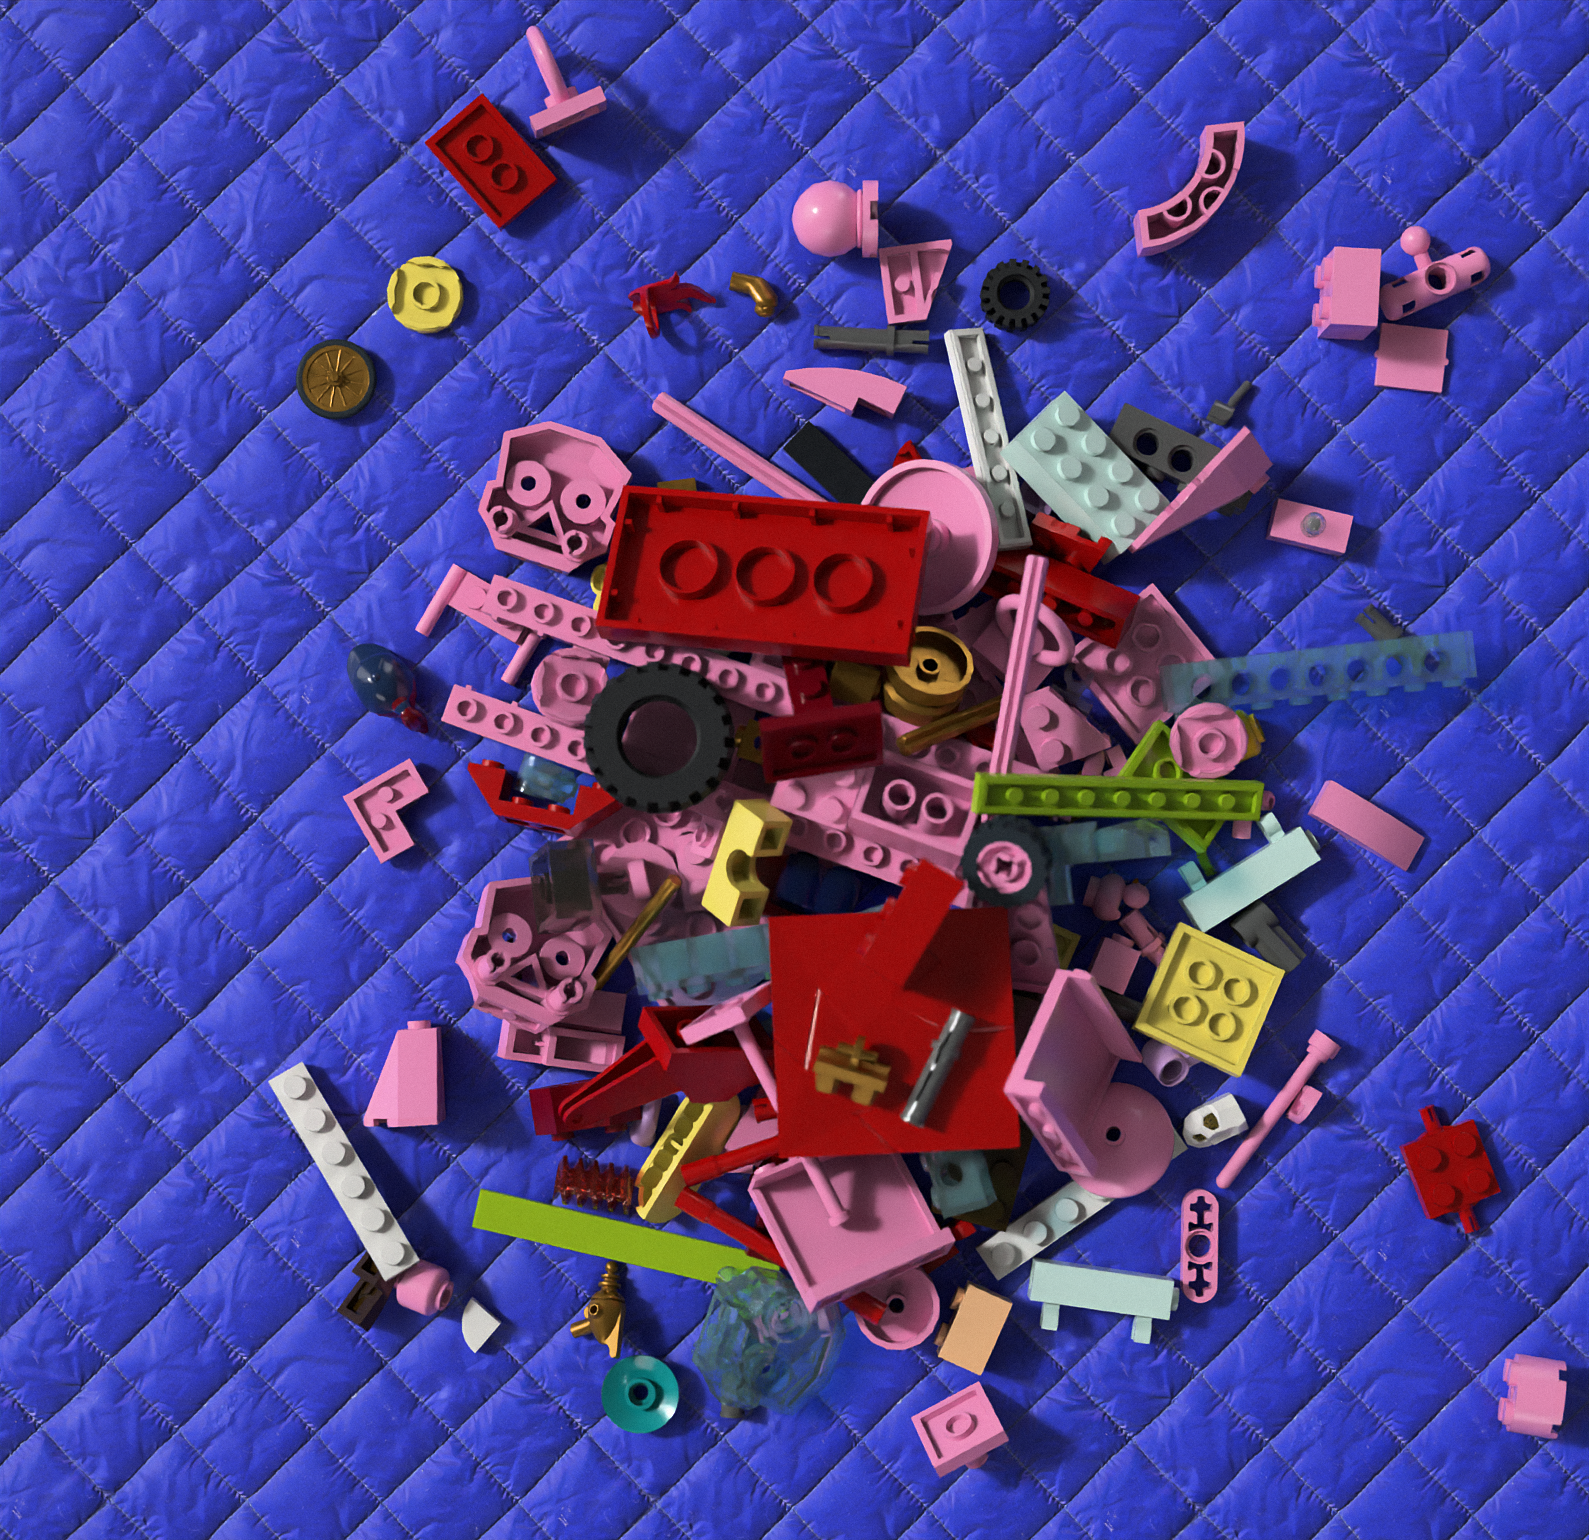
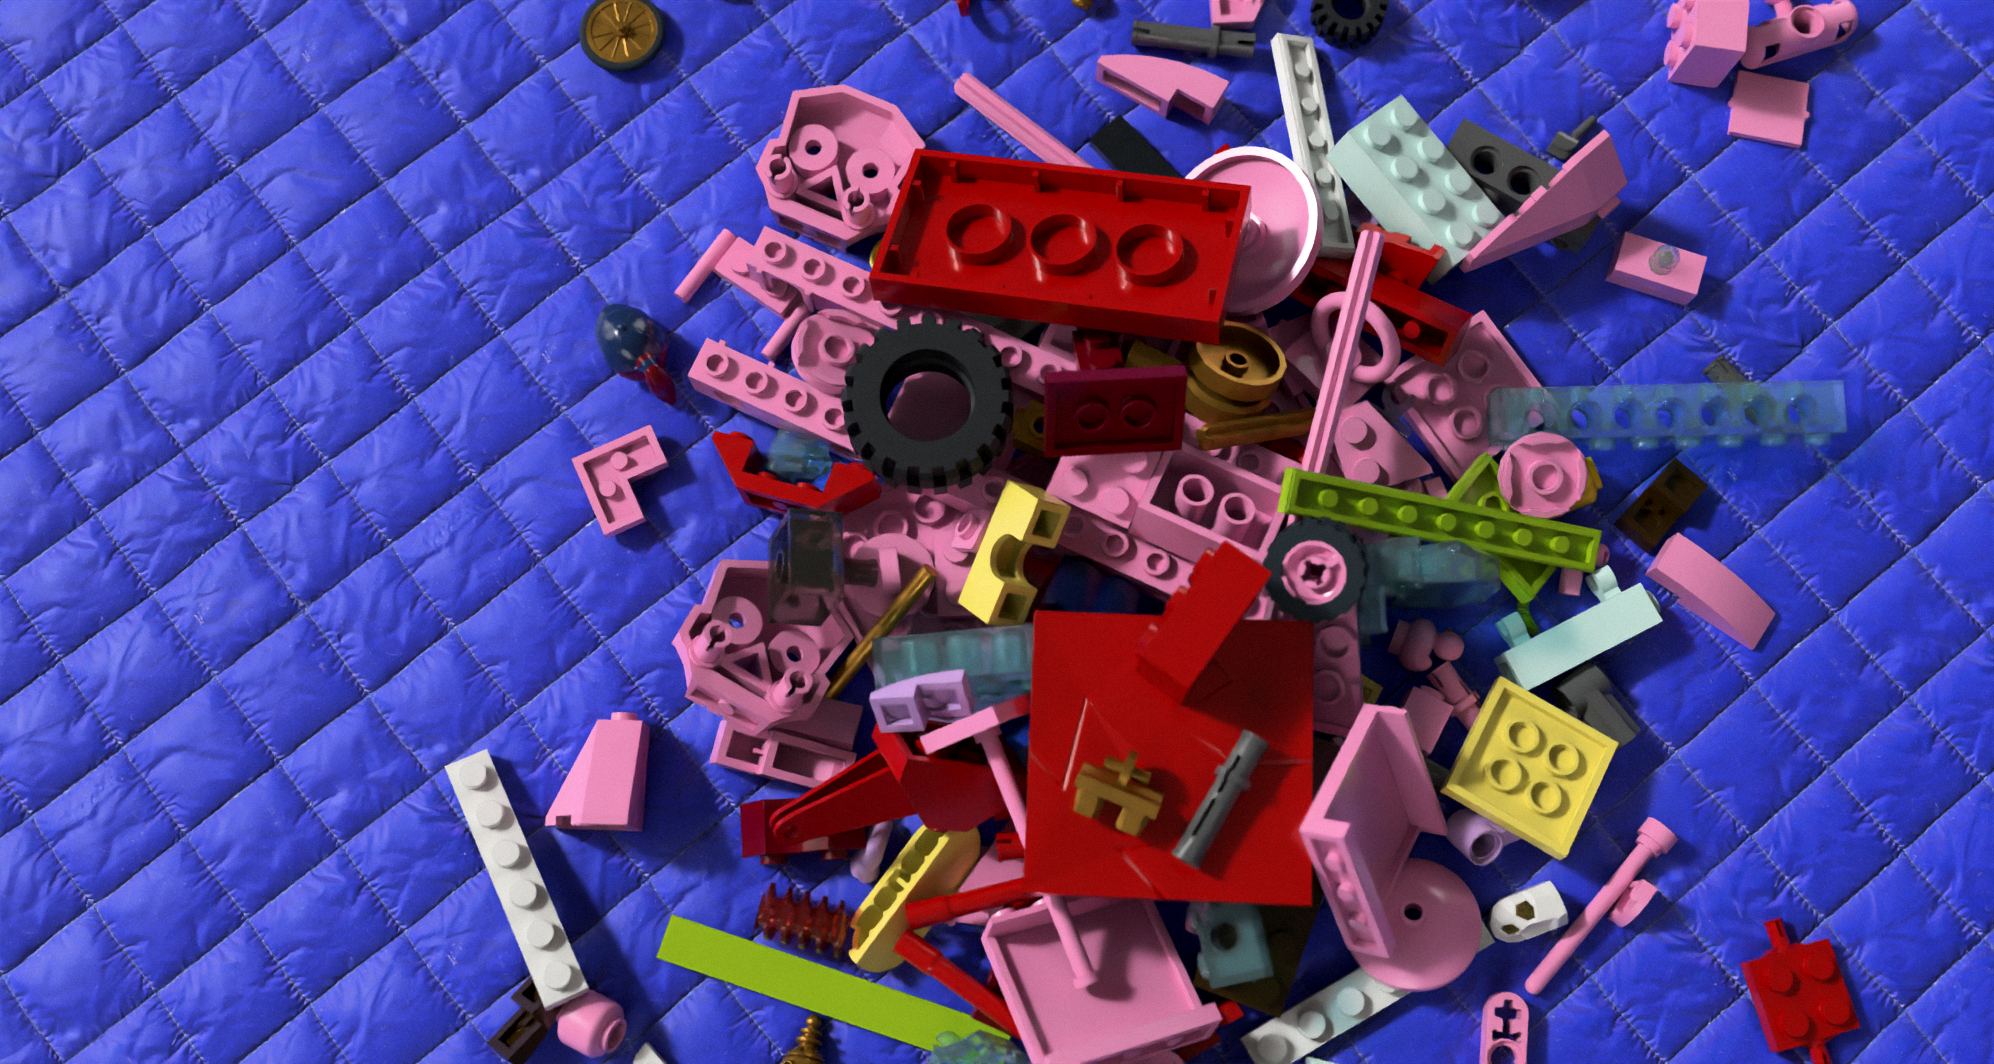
camera: 10 degrees right, 10 degrees down
none -> lavender slope [869,669,975,733]
none -> dark brown slope [1614,457,1708,553]

